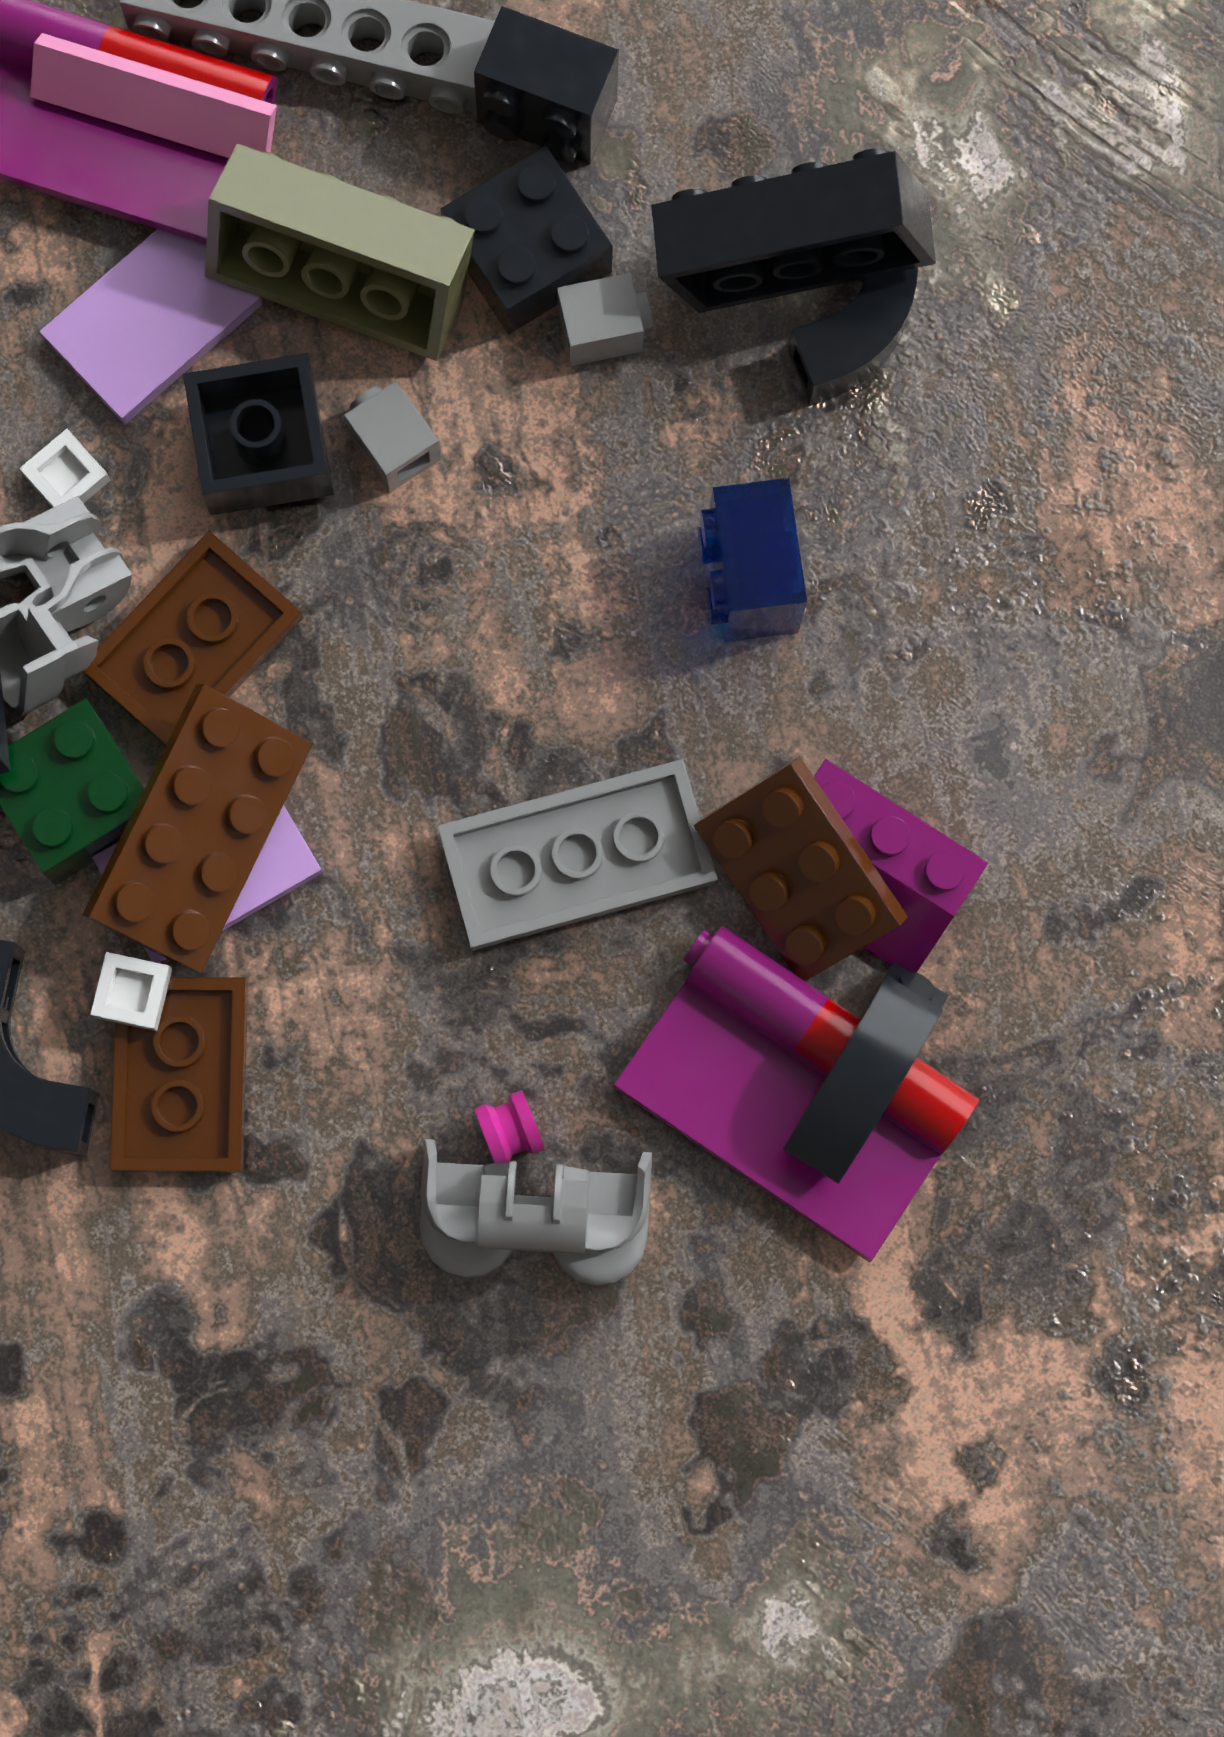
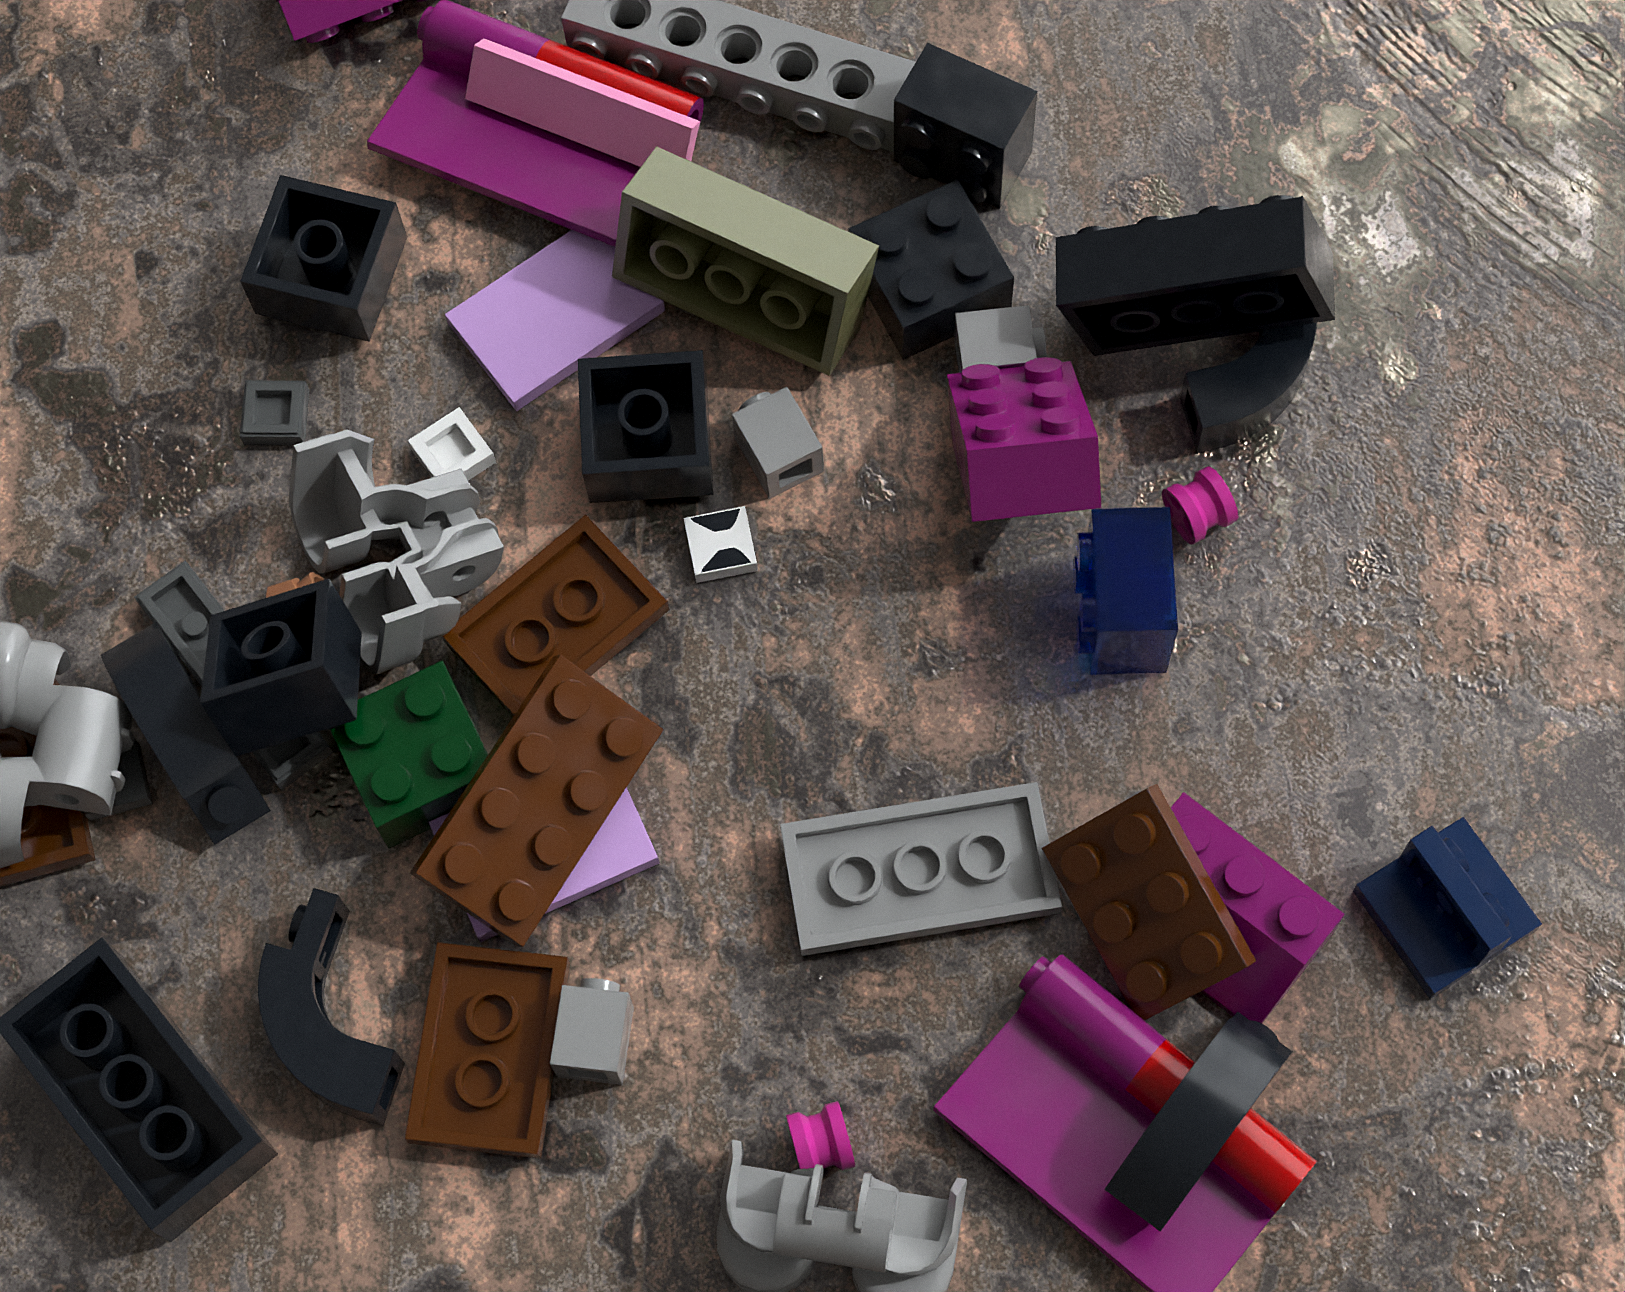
camera: 15 degrees right, 10 degrees down
white tile [90,952,172,1032] -> none
none -> light grey brick [550,978,634,1085]
none -> white tile [684,506,758,583]
none -> magenta brick [947,357,1102,522]
none -> dark pink wheel [1162,466,1238,545]
none -> dark blue bracket [1353,817,1542,999]

